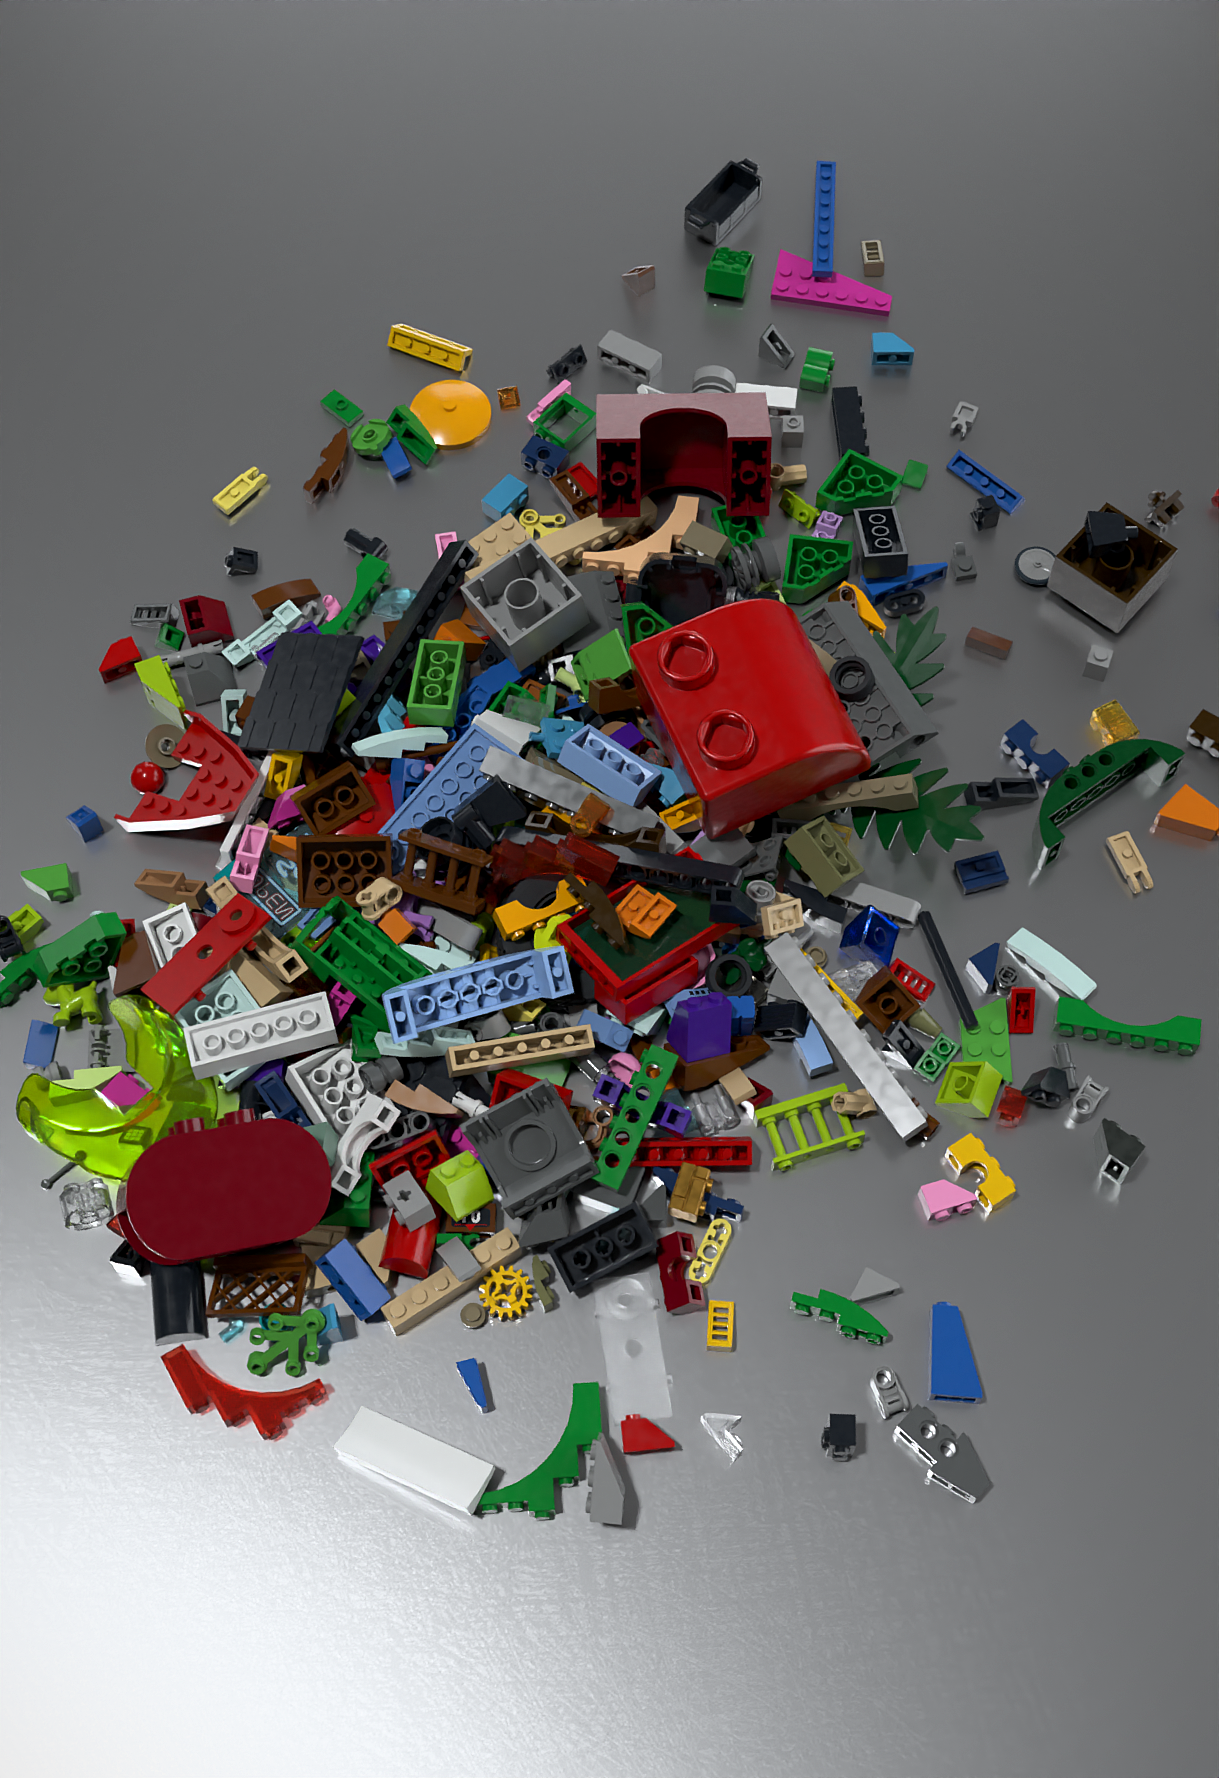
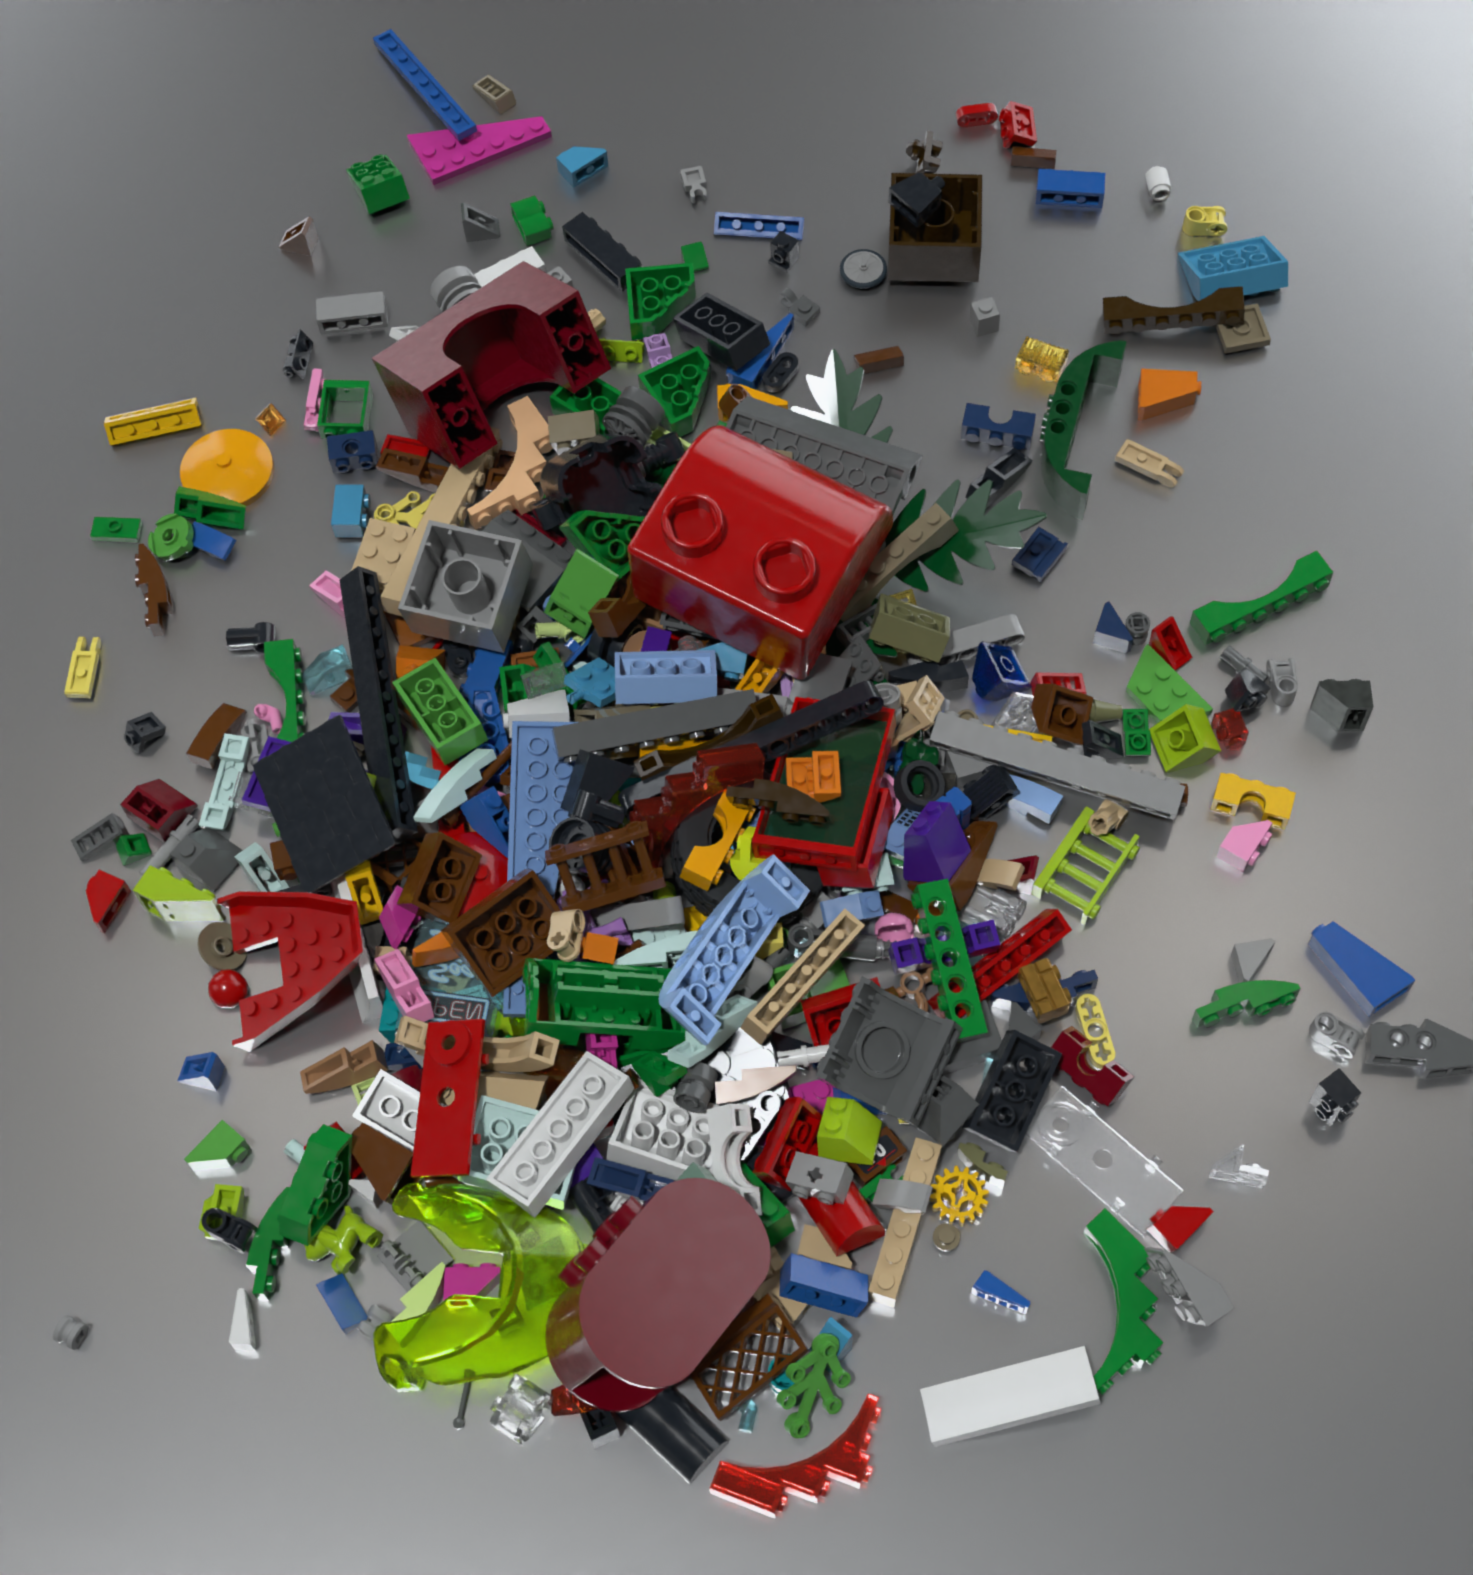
camera: 35 degrees left, 0 degrees up
clear orange piece [570,792,611,838] -> none
black container [684,158,762,246] -> none
yellow slope [706,1300,734,1352] -> none
black slope [708,885,757,925] -> none
black tyre [829,656,875,701] -> none
black axle [917,911,978,1030] -> none
light aqua slope [1007,927,1097,1000] -> none

